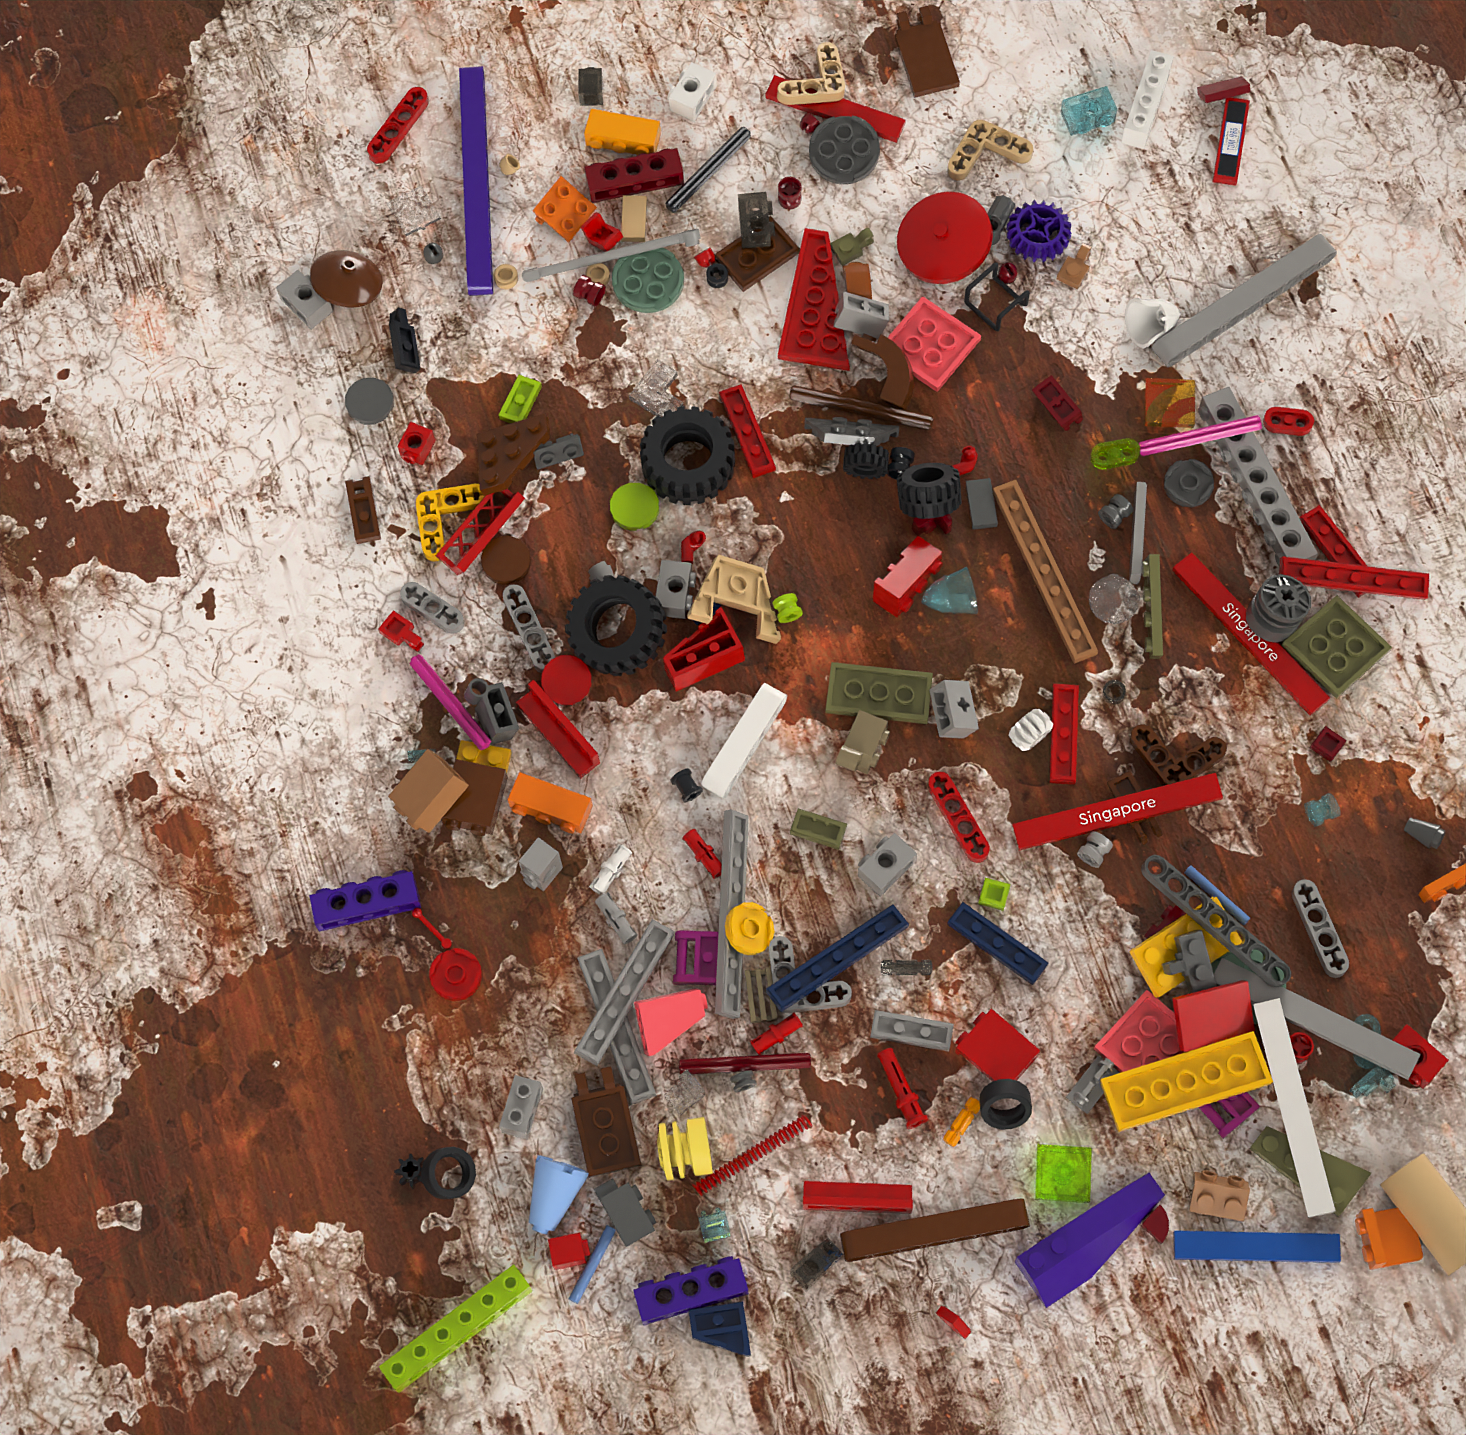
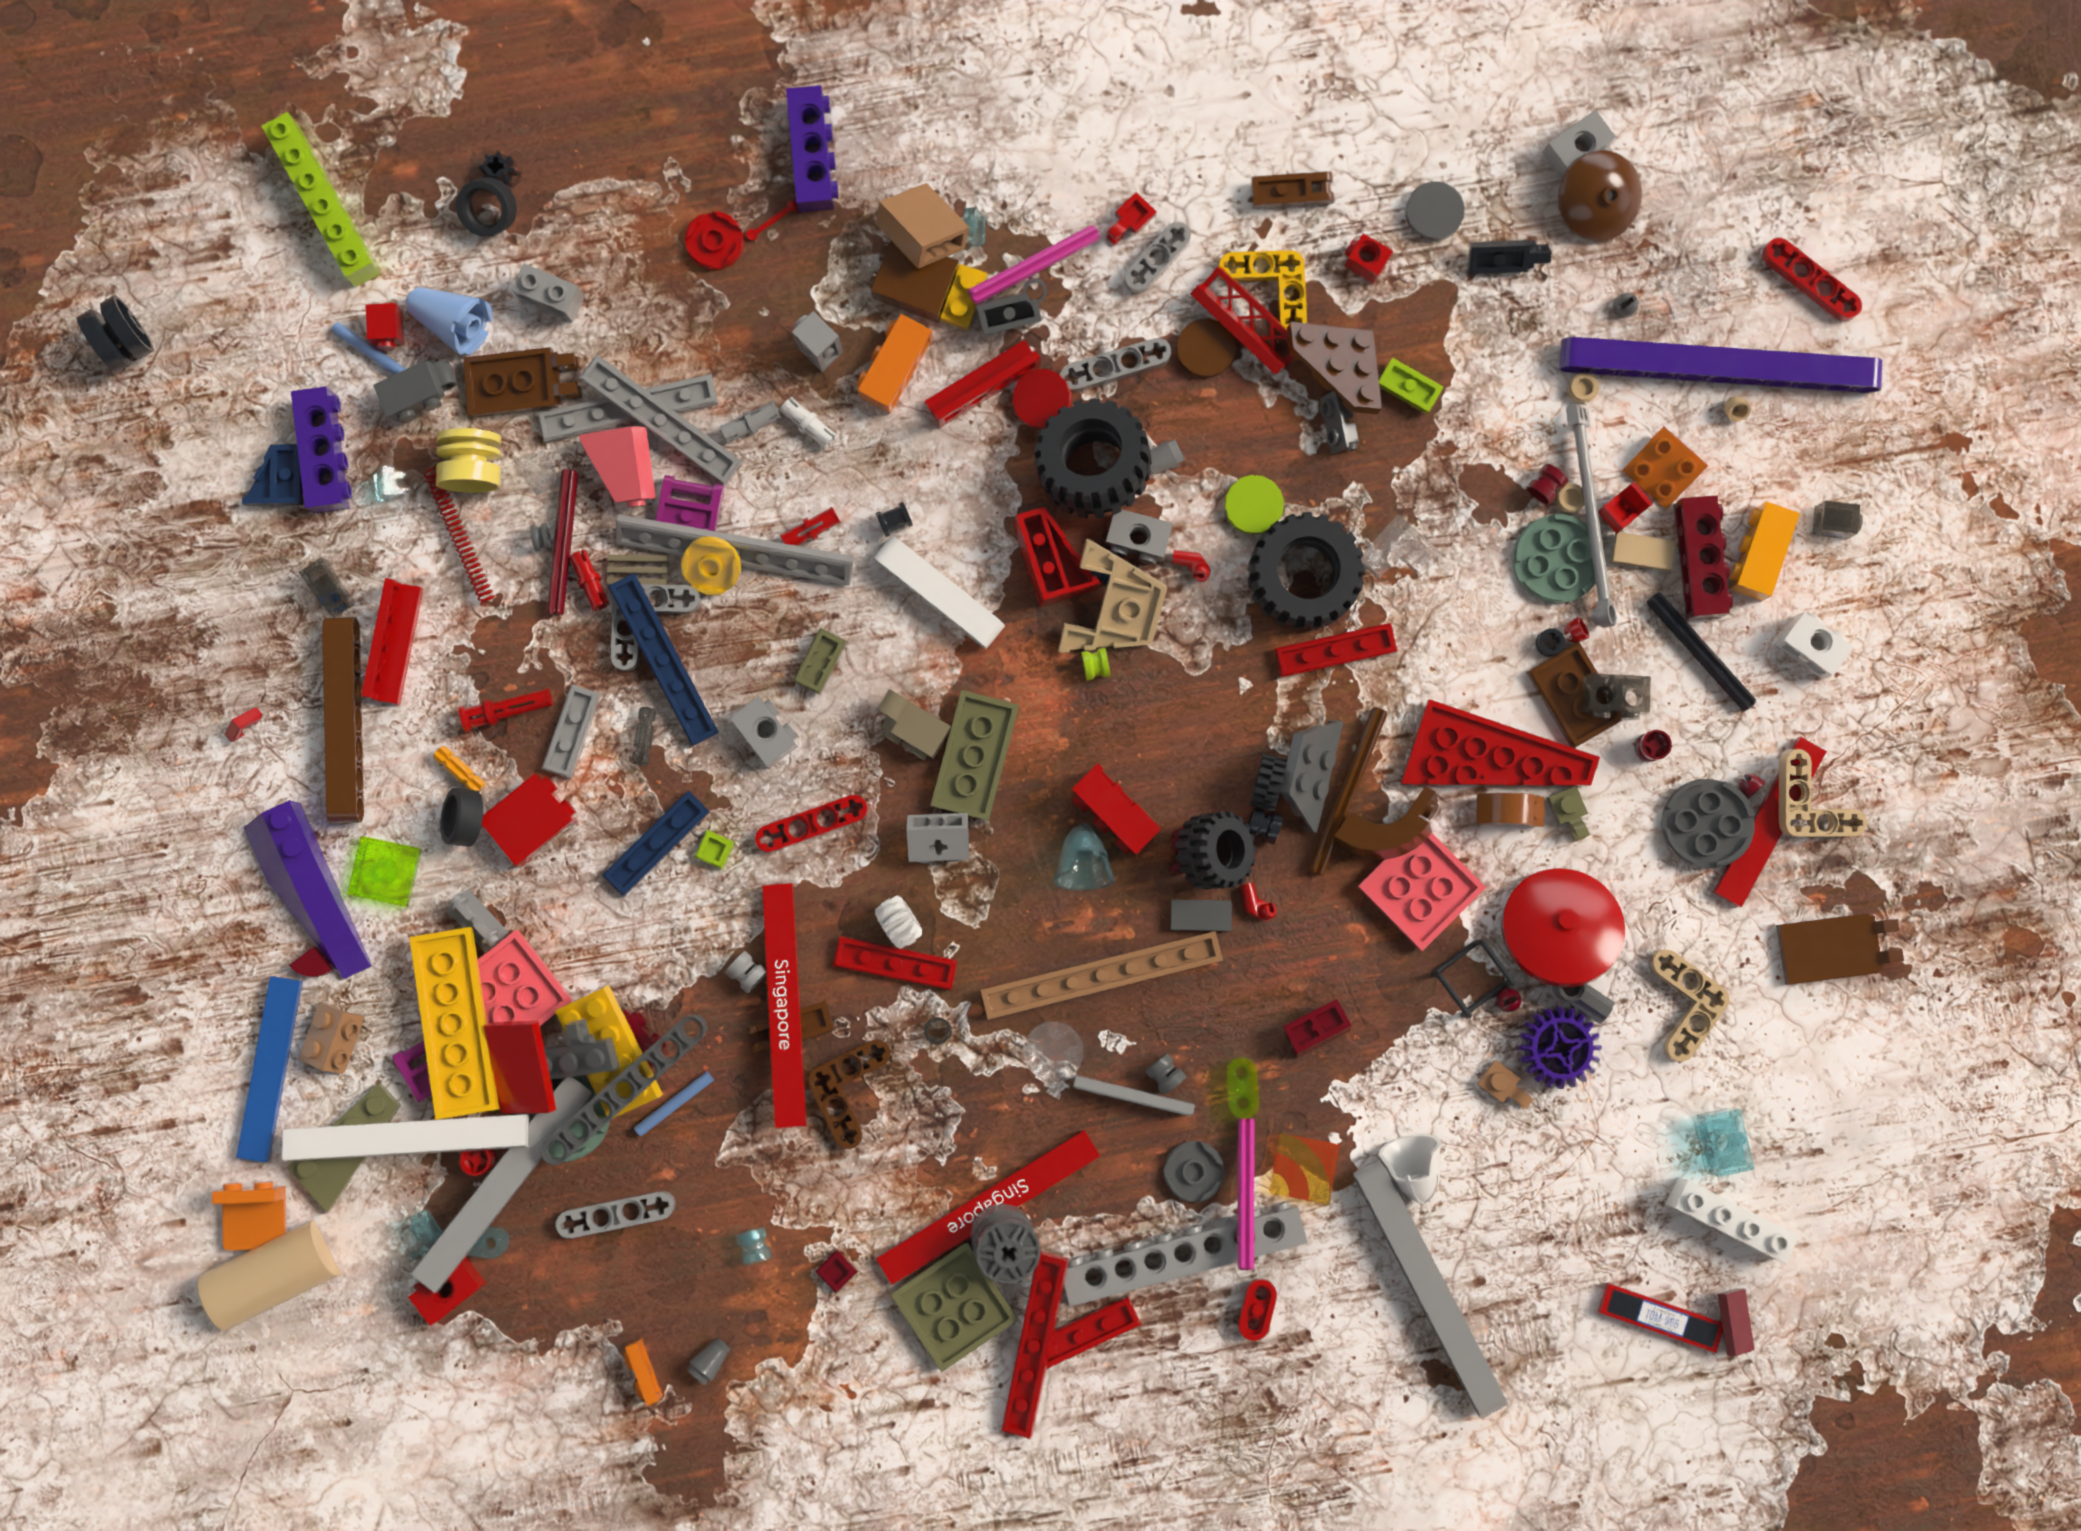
camera: 90 degrees right, 15 degrees up
light grey hinge [834,291,889,339] -> none
olive wing [1142,554,1163,659] -> none

